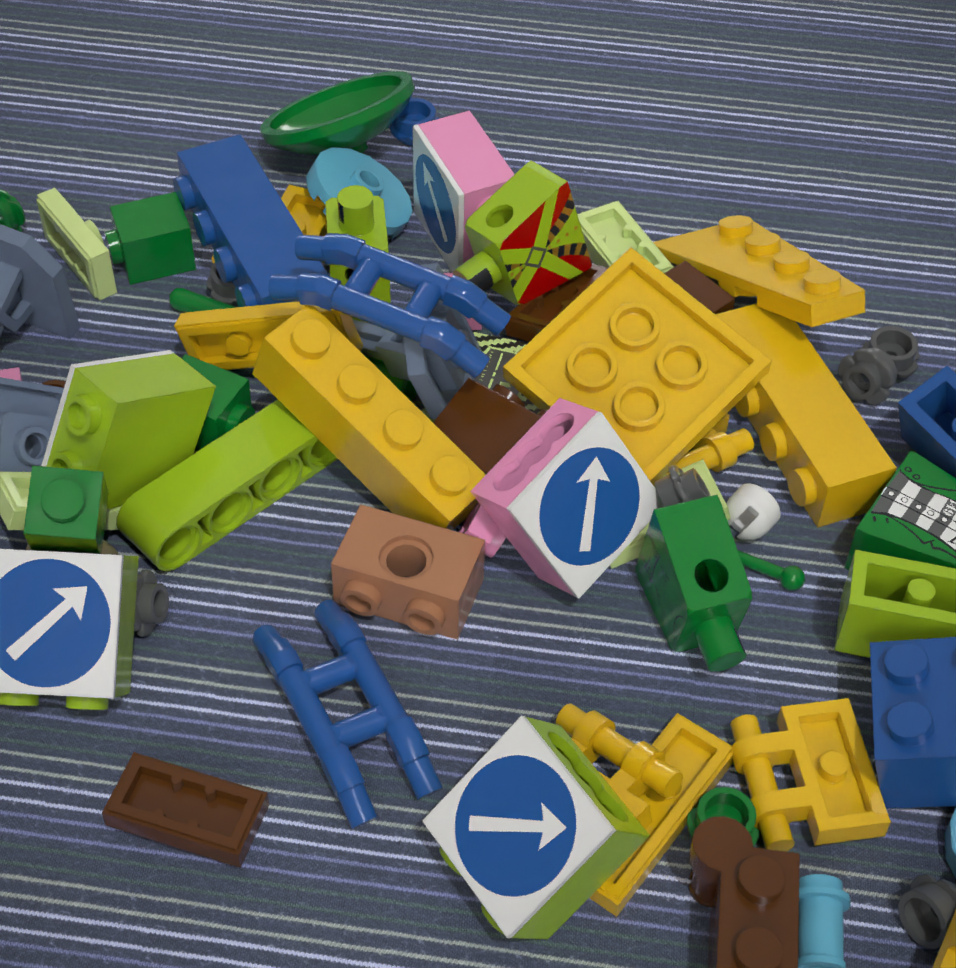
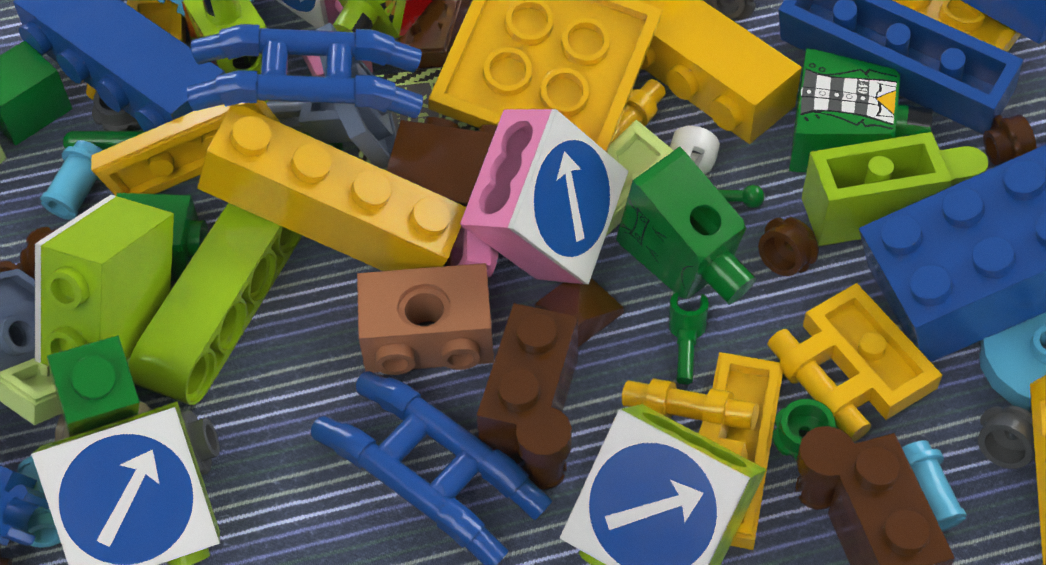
camera: 20 degrees left, 5 degrees up
dark grey plate [655,465,711,507] -> none
none -> medium azure pin [40,140,102,220]
none -> reddish brown hinge [476,303,578,489]
none -> reddish brown slope [535,278,624,347]
none -> green hand [668,292,709,385]
none -> reddish brown plate [758,217,819,276]

